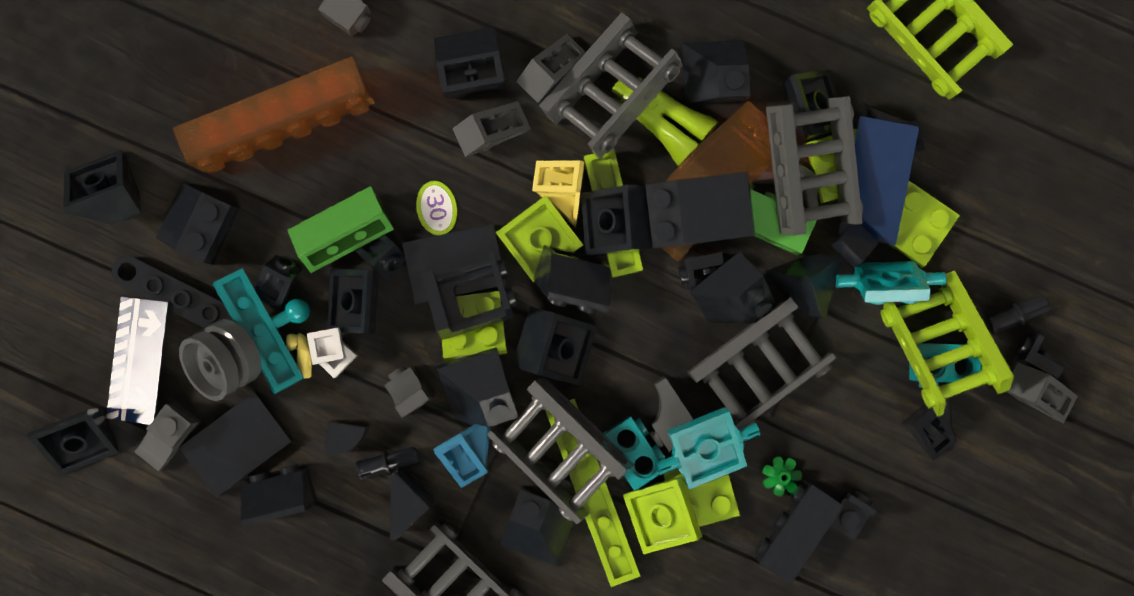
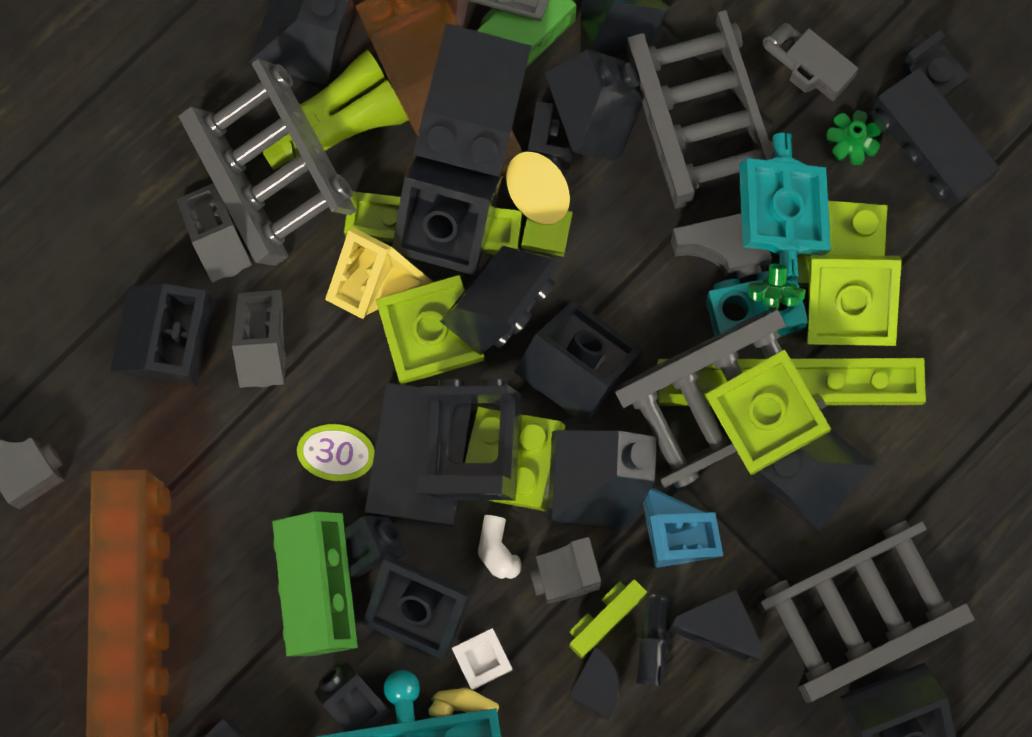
camera: 65 degrees left, 10 degrees down
white plate [307,328,346,365] -> none
none -> white arm [478,515,522,579]
none -> light yellow sticker [506,152,570,224]
none -> lime tile [521,211,573,257]
none -> lime plate [569,579,647,659]
none -> lime plate [705,349,831,475]
none -> green plant [747,263,805,308]
none -> dark grey piece [763,23,859,101]

